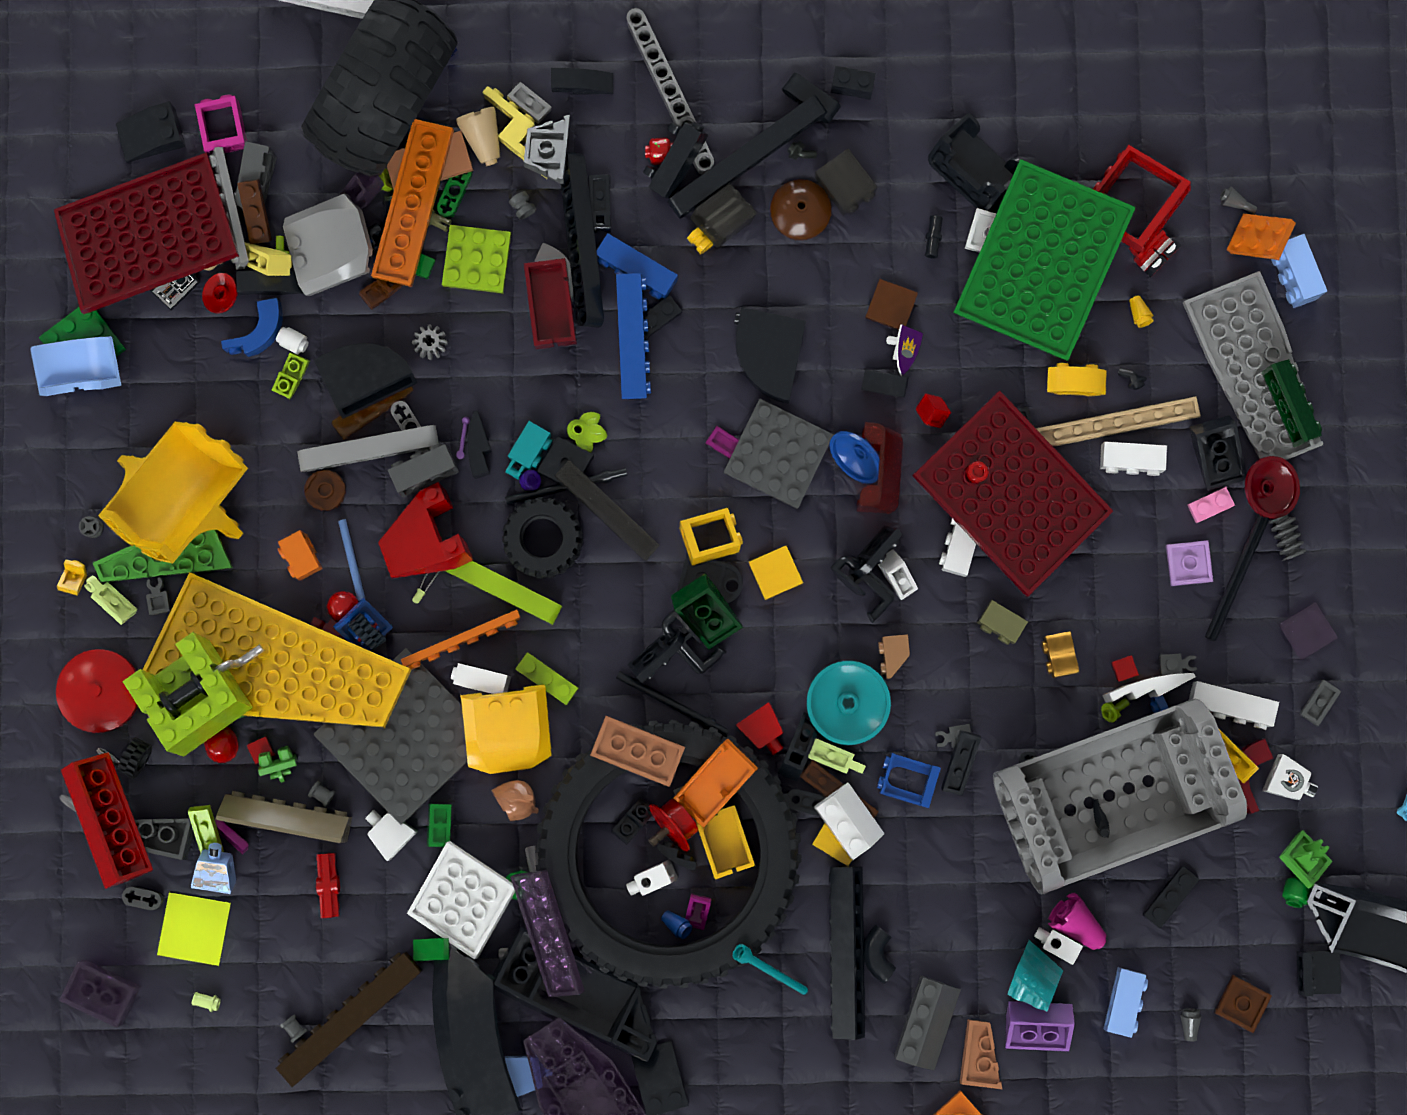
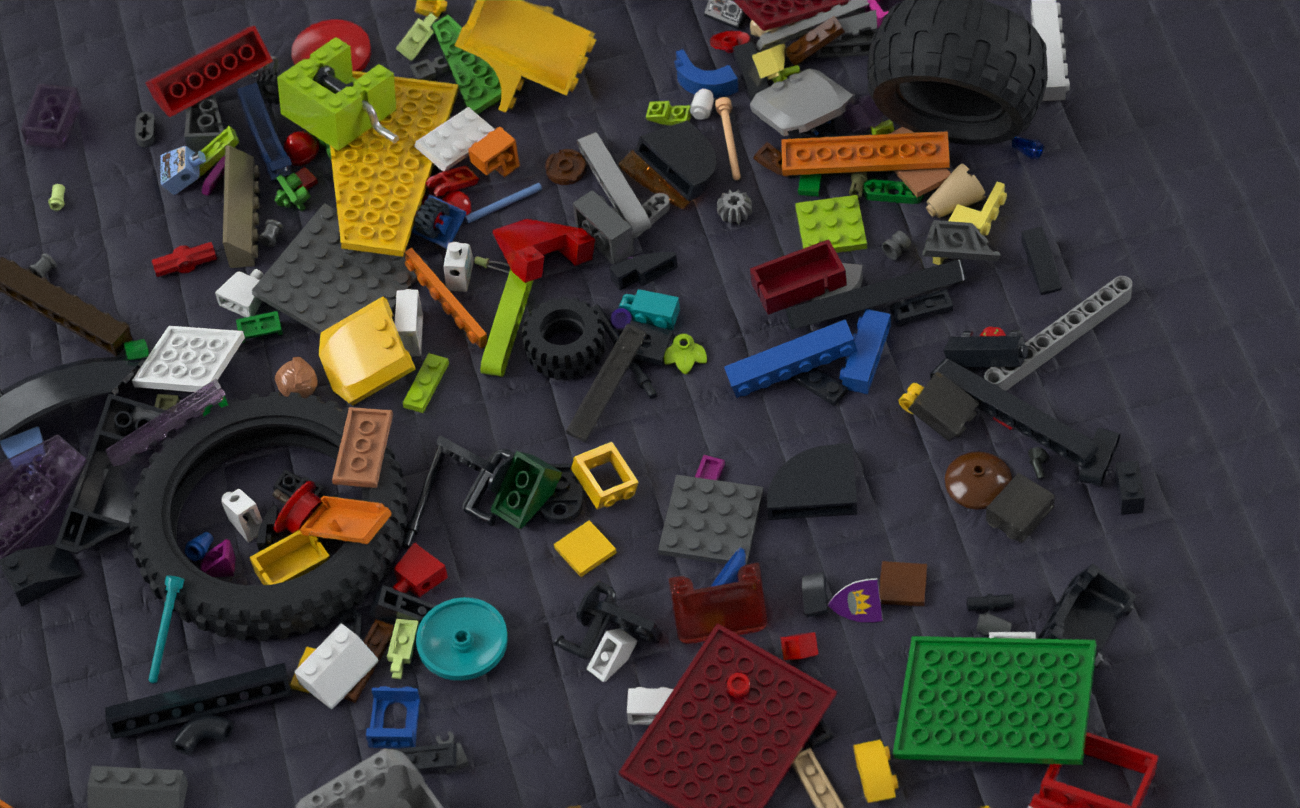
camera: 80 degrees right, 30 degrees down
neon yellow piece [157,892,231,966] -> none
light grey plate [507,82,552,124] -> none
medium nougat slope [878,634,910,679] -> none
olive brick [977,600,1028,645] -> none
none -> olive plate [154,394,180,418]
none -> dark blue arch [236,83,292,183]
none -> white plate [414,107,495,172]
none -> red hinge [426,165,479,196]
none -> white torso [444,242,474,292]
none -> light nougat piece [715,97,741,181]
none -> dark grey cone [976,613,1011,635]

